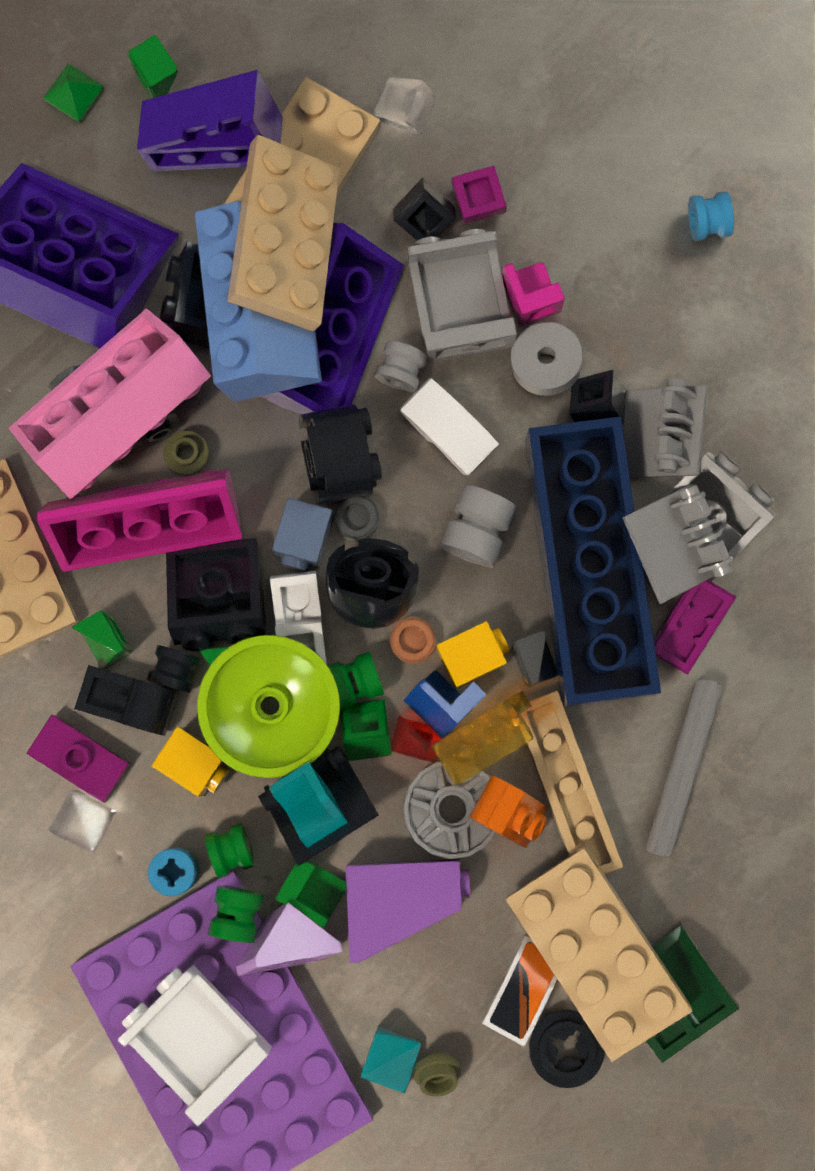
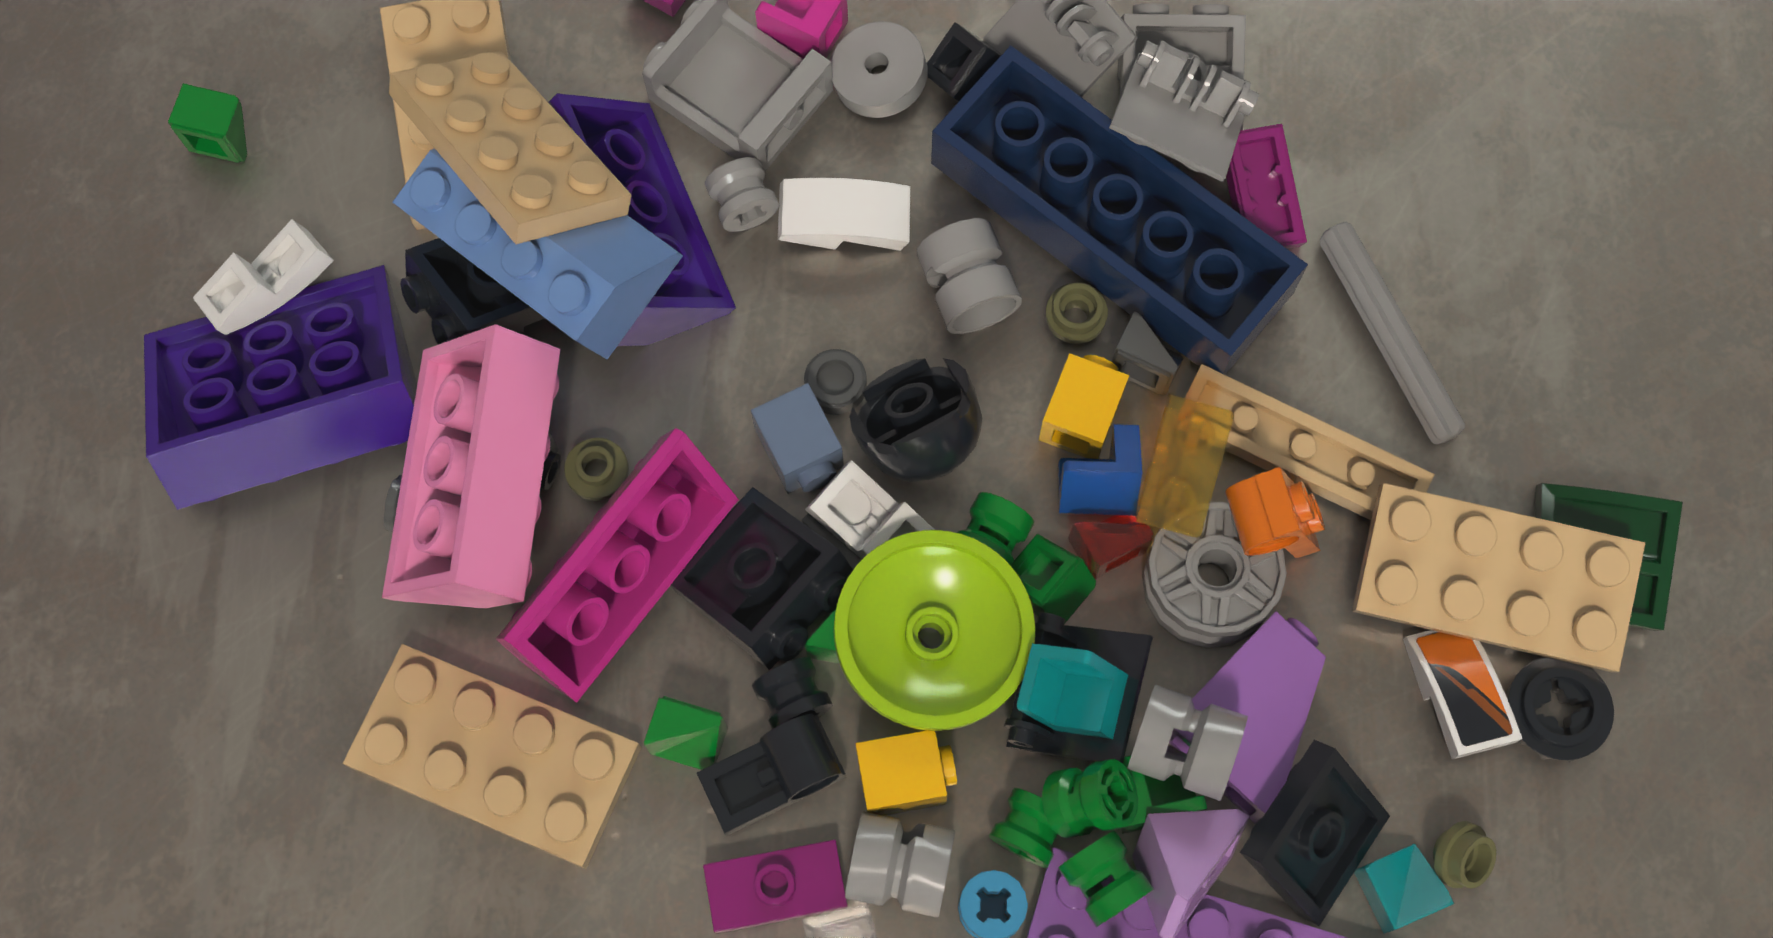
camera: 45 degrees left, 10 degrees down
green slope [43,63,105,123] -> none
dark purple wedge [137,70,283,171] -> none
black brick [299,404,382,505] -> none
nougat tile [390,617,436,664] -> none
black slope [393,177,456,241] -> none
none -> white slope [193,219,334,335]
none -> light grey wheel [845,811,955,918]
none -> green wheel [1042,759,1138,838]
none -> olive plate [1045,283,1108,344]
none -> light grey wheel [1127,685,1248,801]
none -> black plate [1240,739,1390,926]

